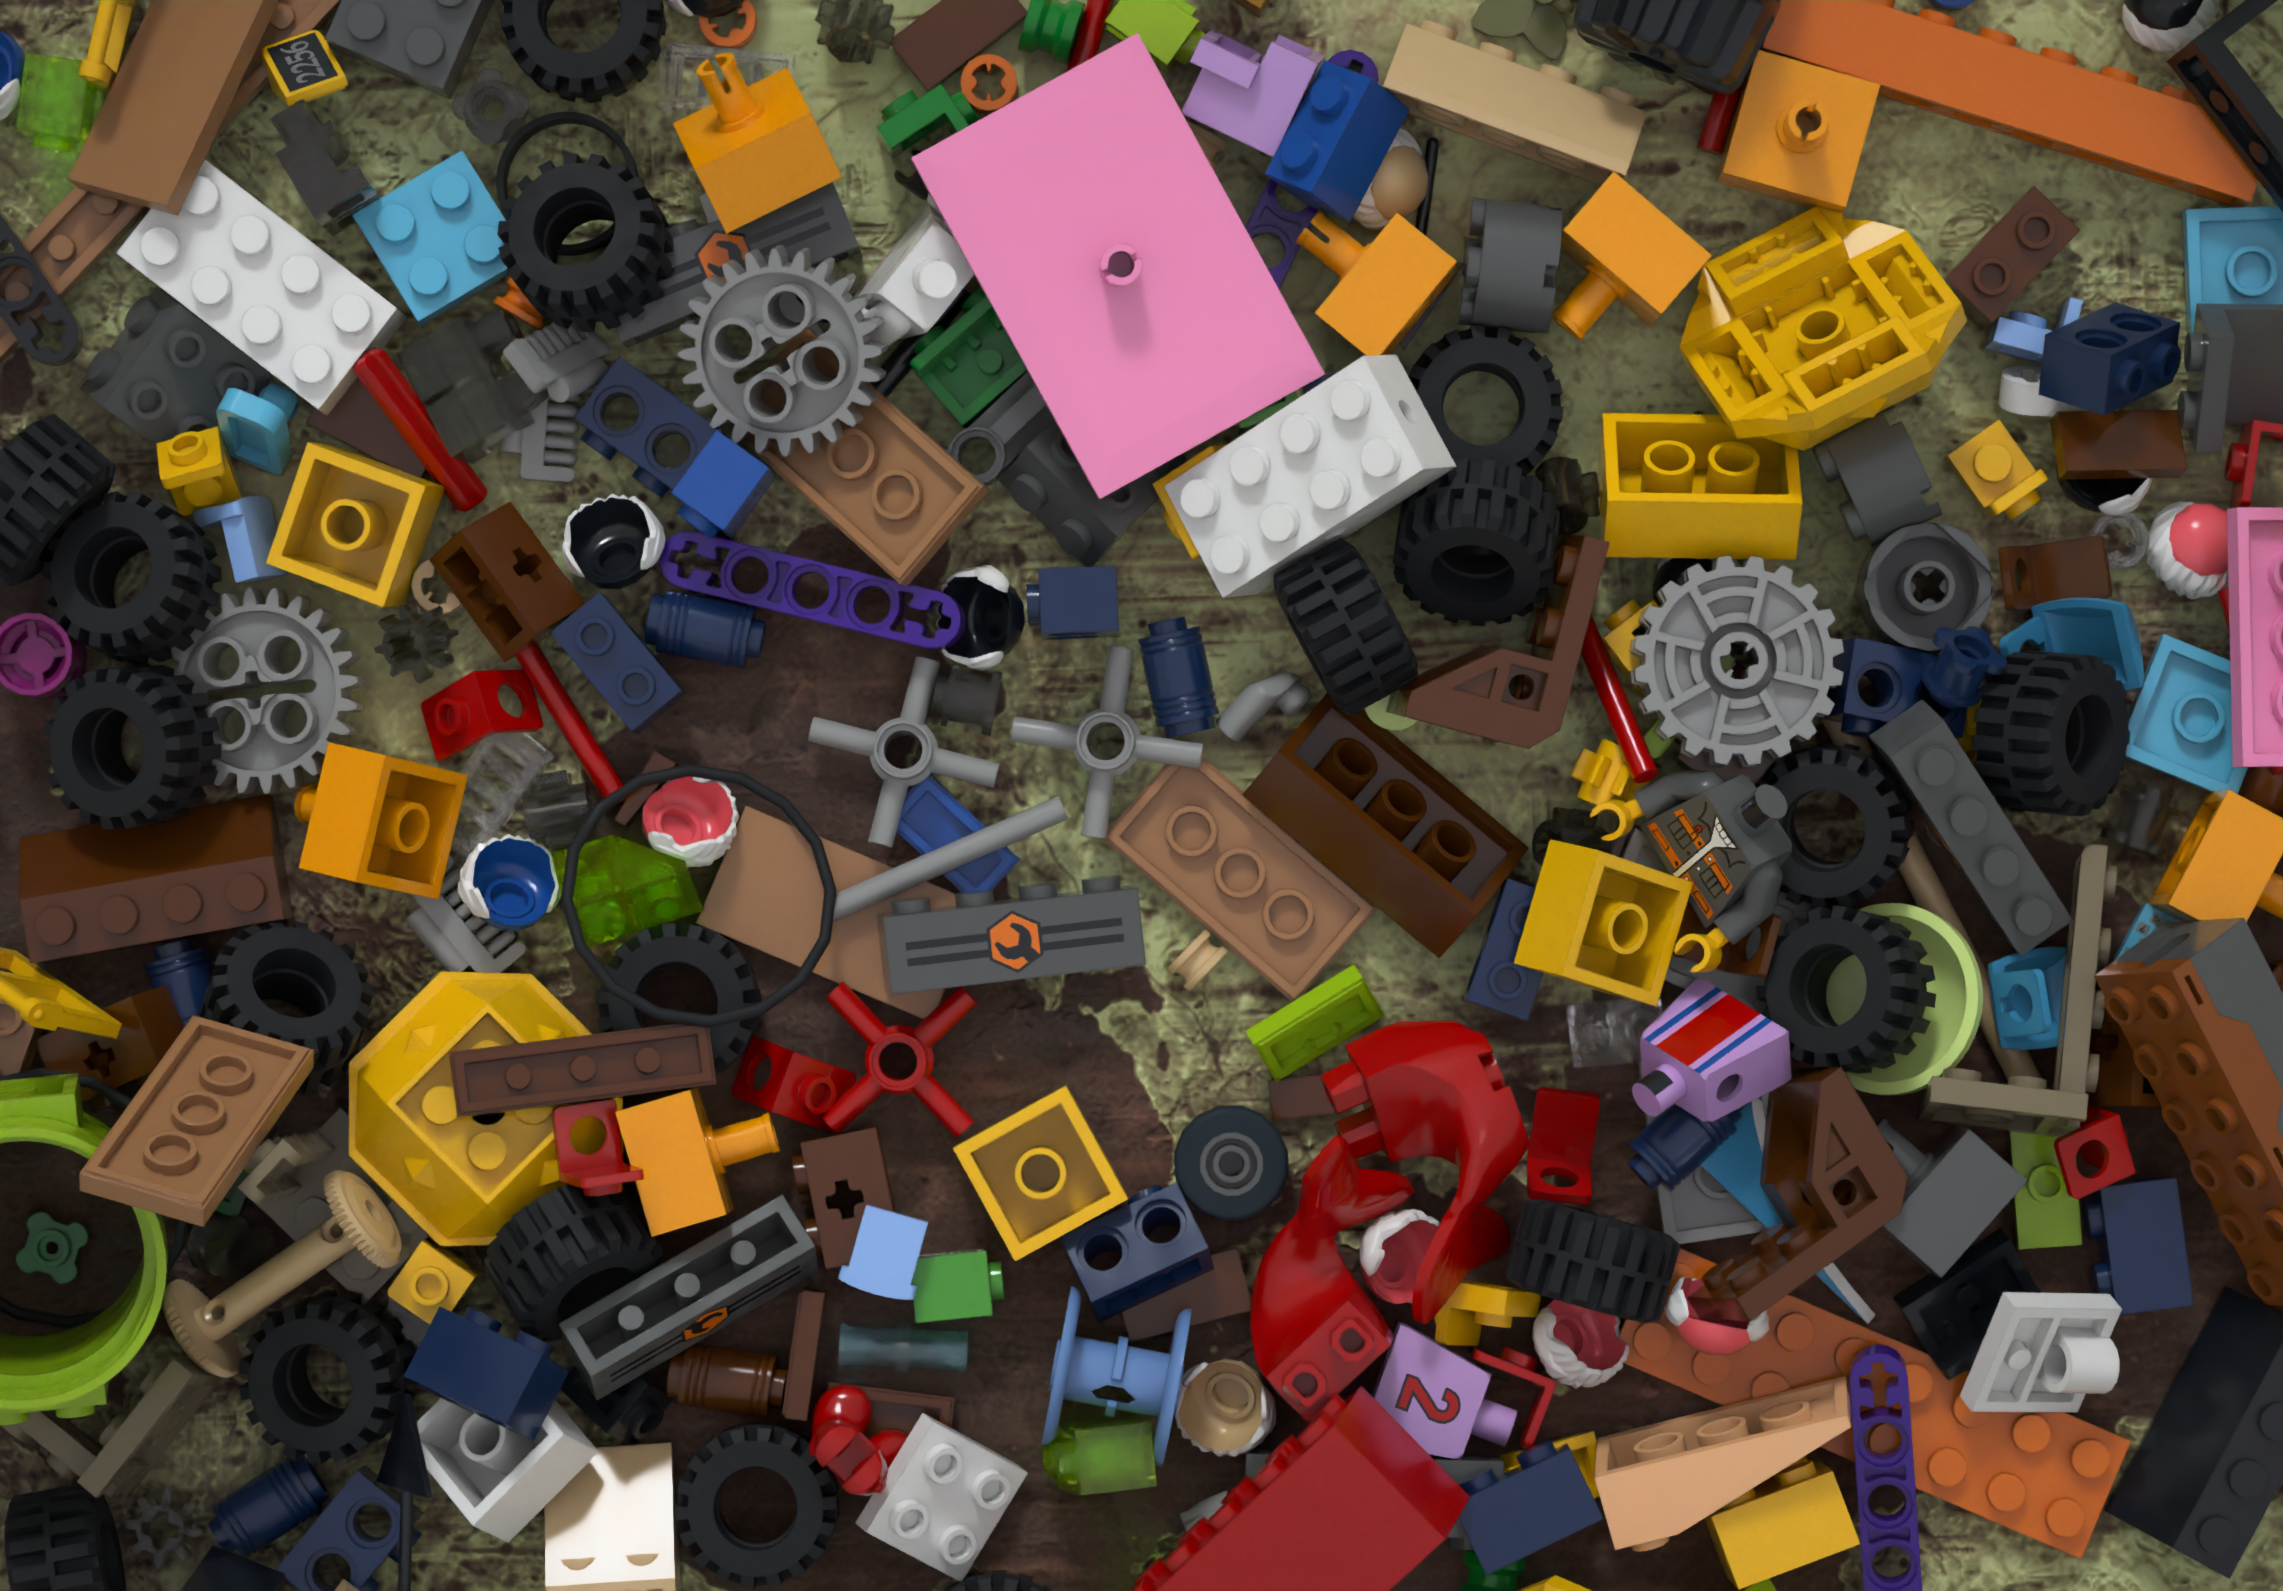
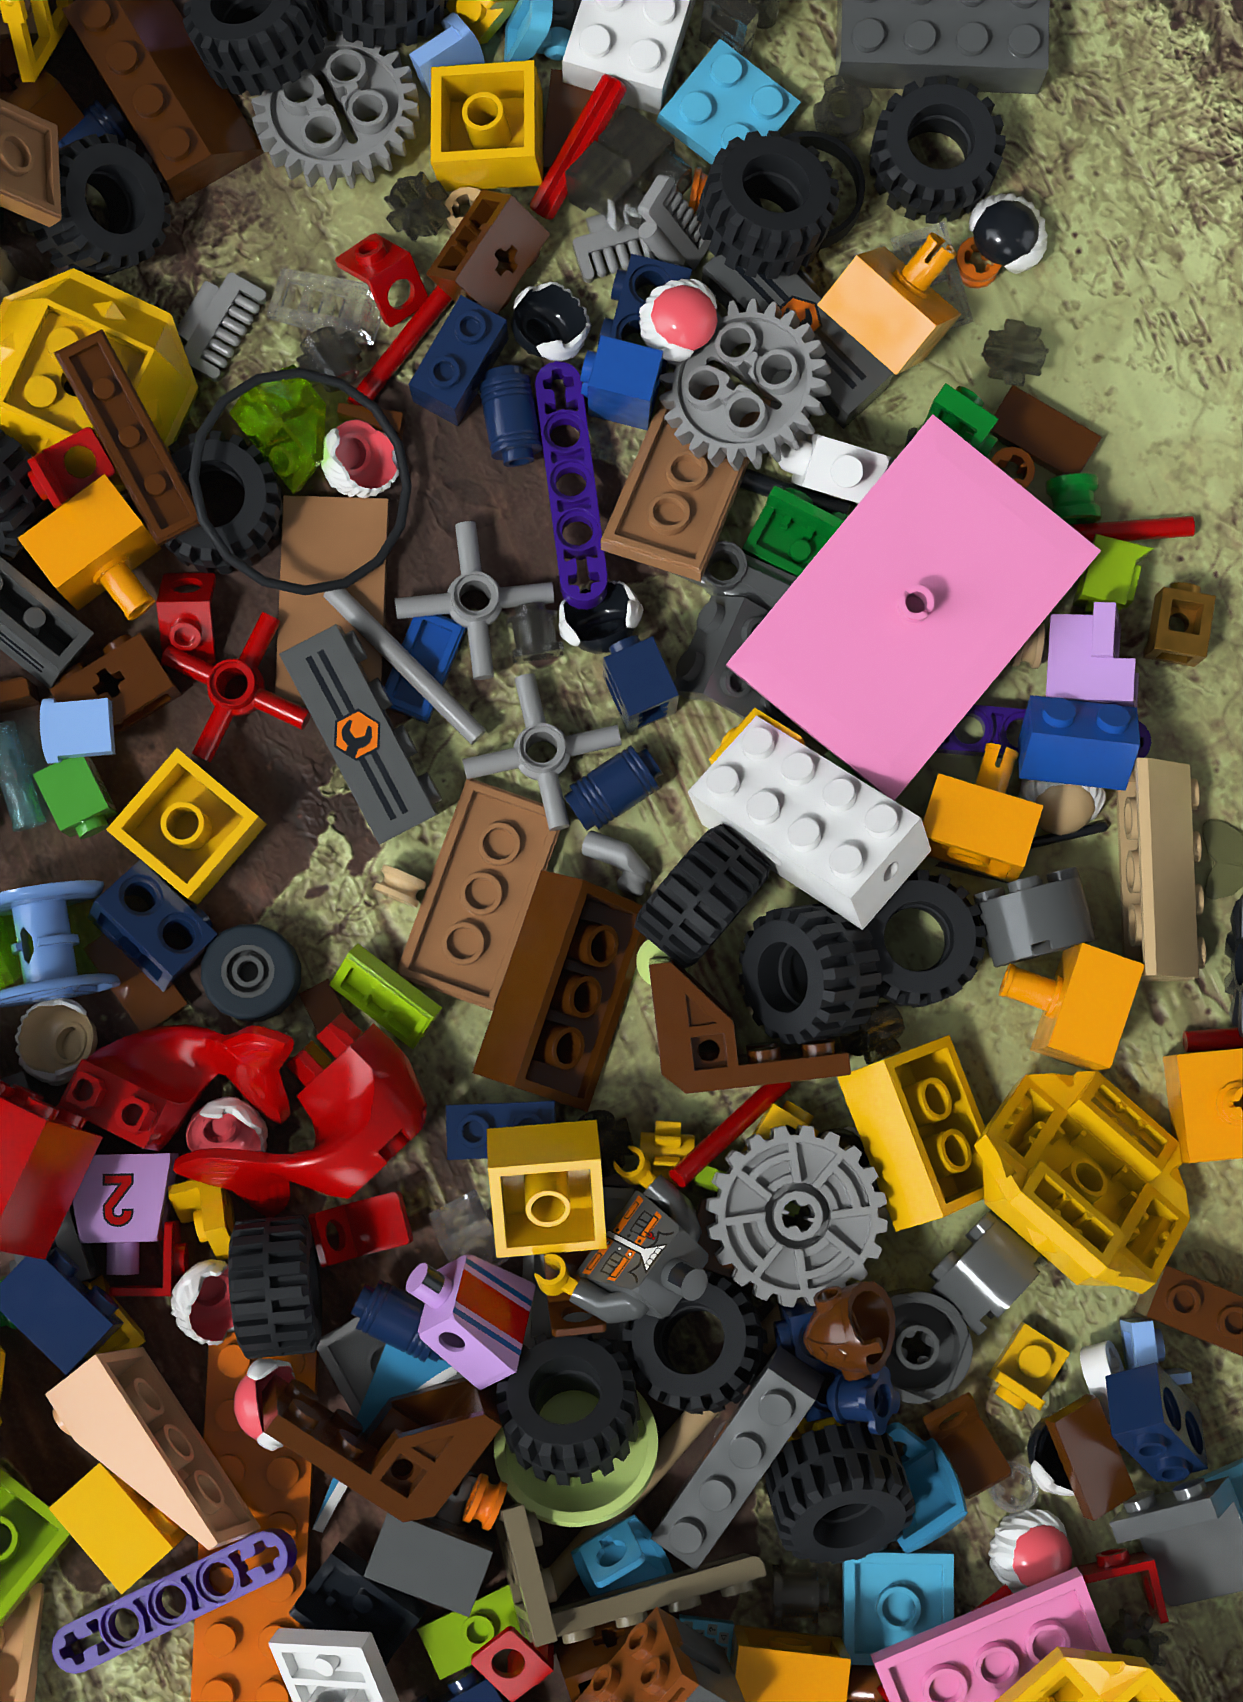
camera: 70 degrees right, 5 degrees down
light orange brick [294,742,468,900] -> none
blue hair [458,834,562,931] -> none
none -> orange bush [462,1473,508,1531]
none -> coral hair [639,279,718,362]
none -> reddish brown helmet [803,1281,896,1381]

